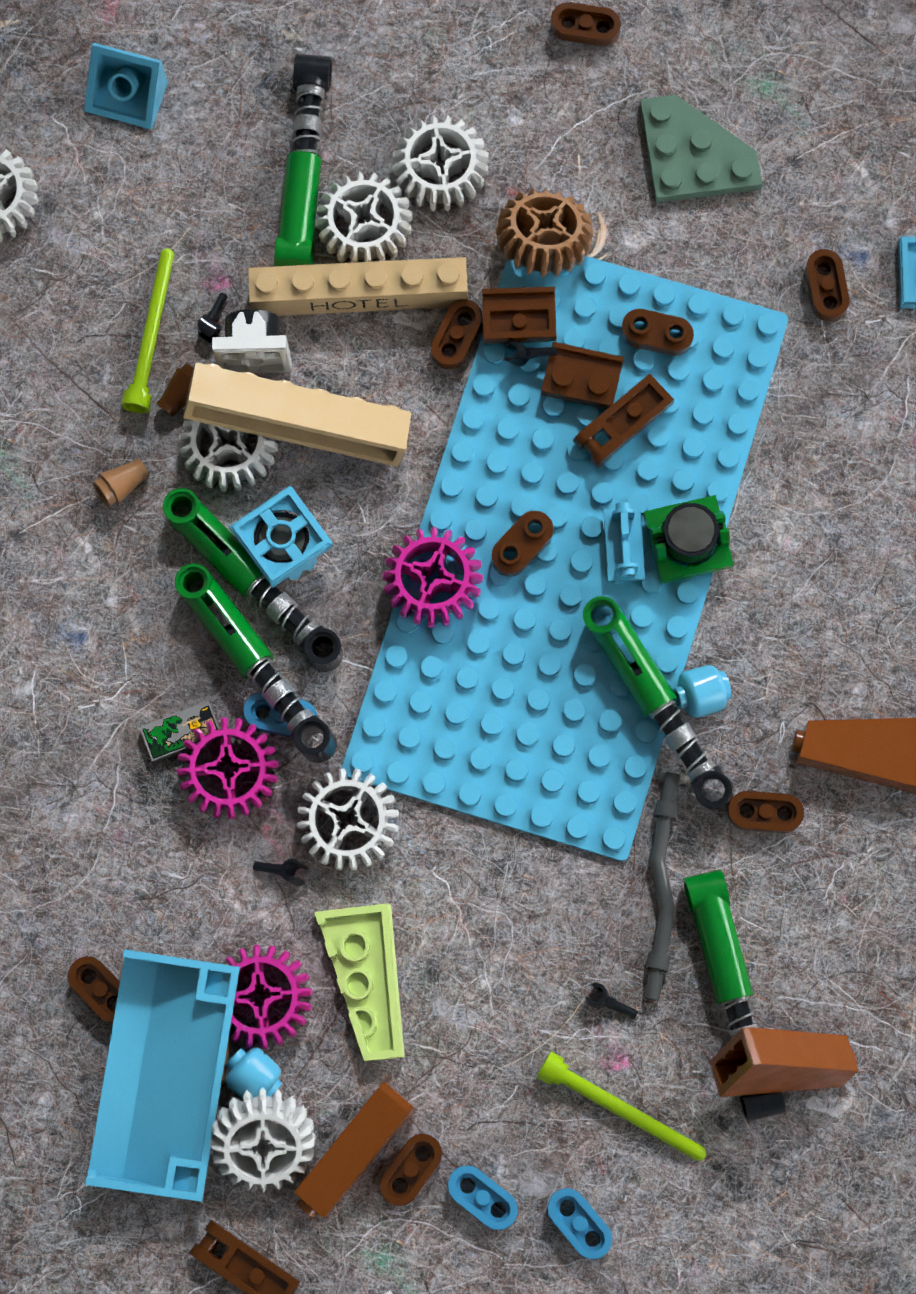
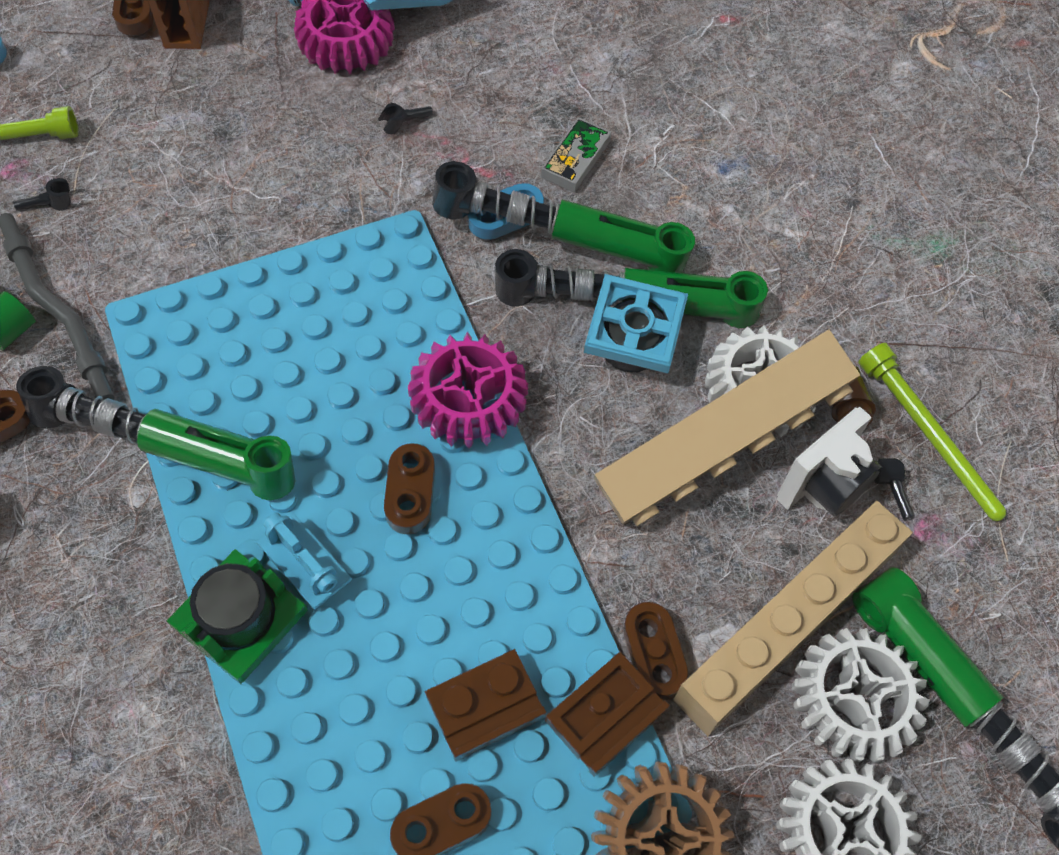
camera: 135 degrees right, 15 degrees down
medium nougat cone [92,458,149,507] -> none
dark pink gear [177,717,279,819] -> none
white gear [297,768,399,871] -> none
yellowish green wing [314,903,405,1062] -> none
dark azure plate [448,1165,518,1230] -> none
black hand [504,340,557,367] -> none
reddish brown plate [573,374,674,468] -> none
medium azure head [673,665,732,718] -> none

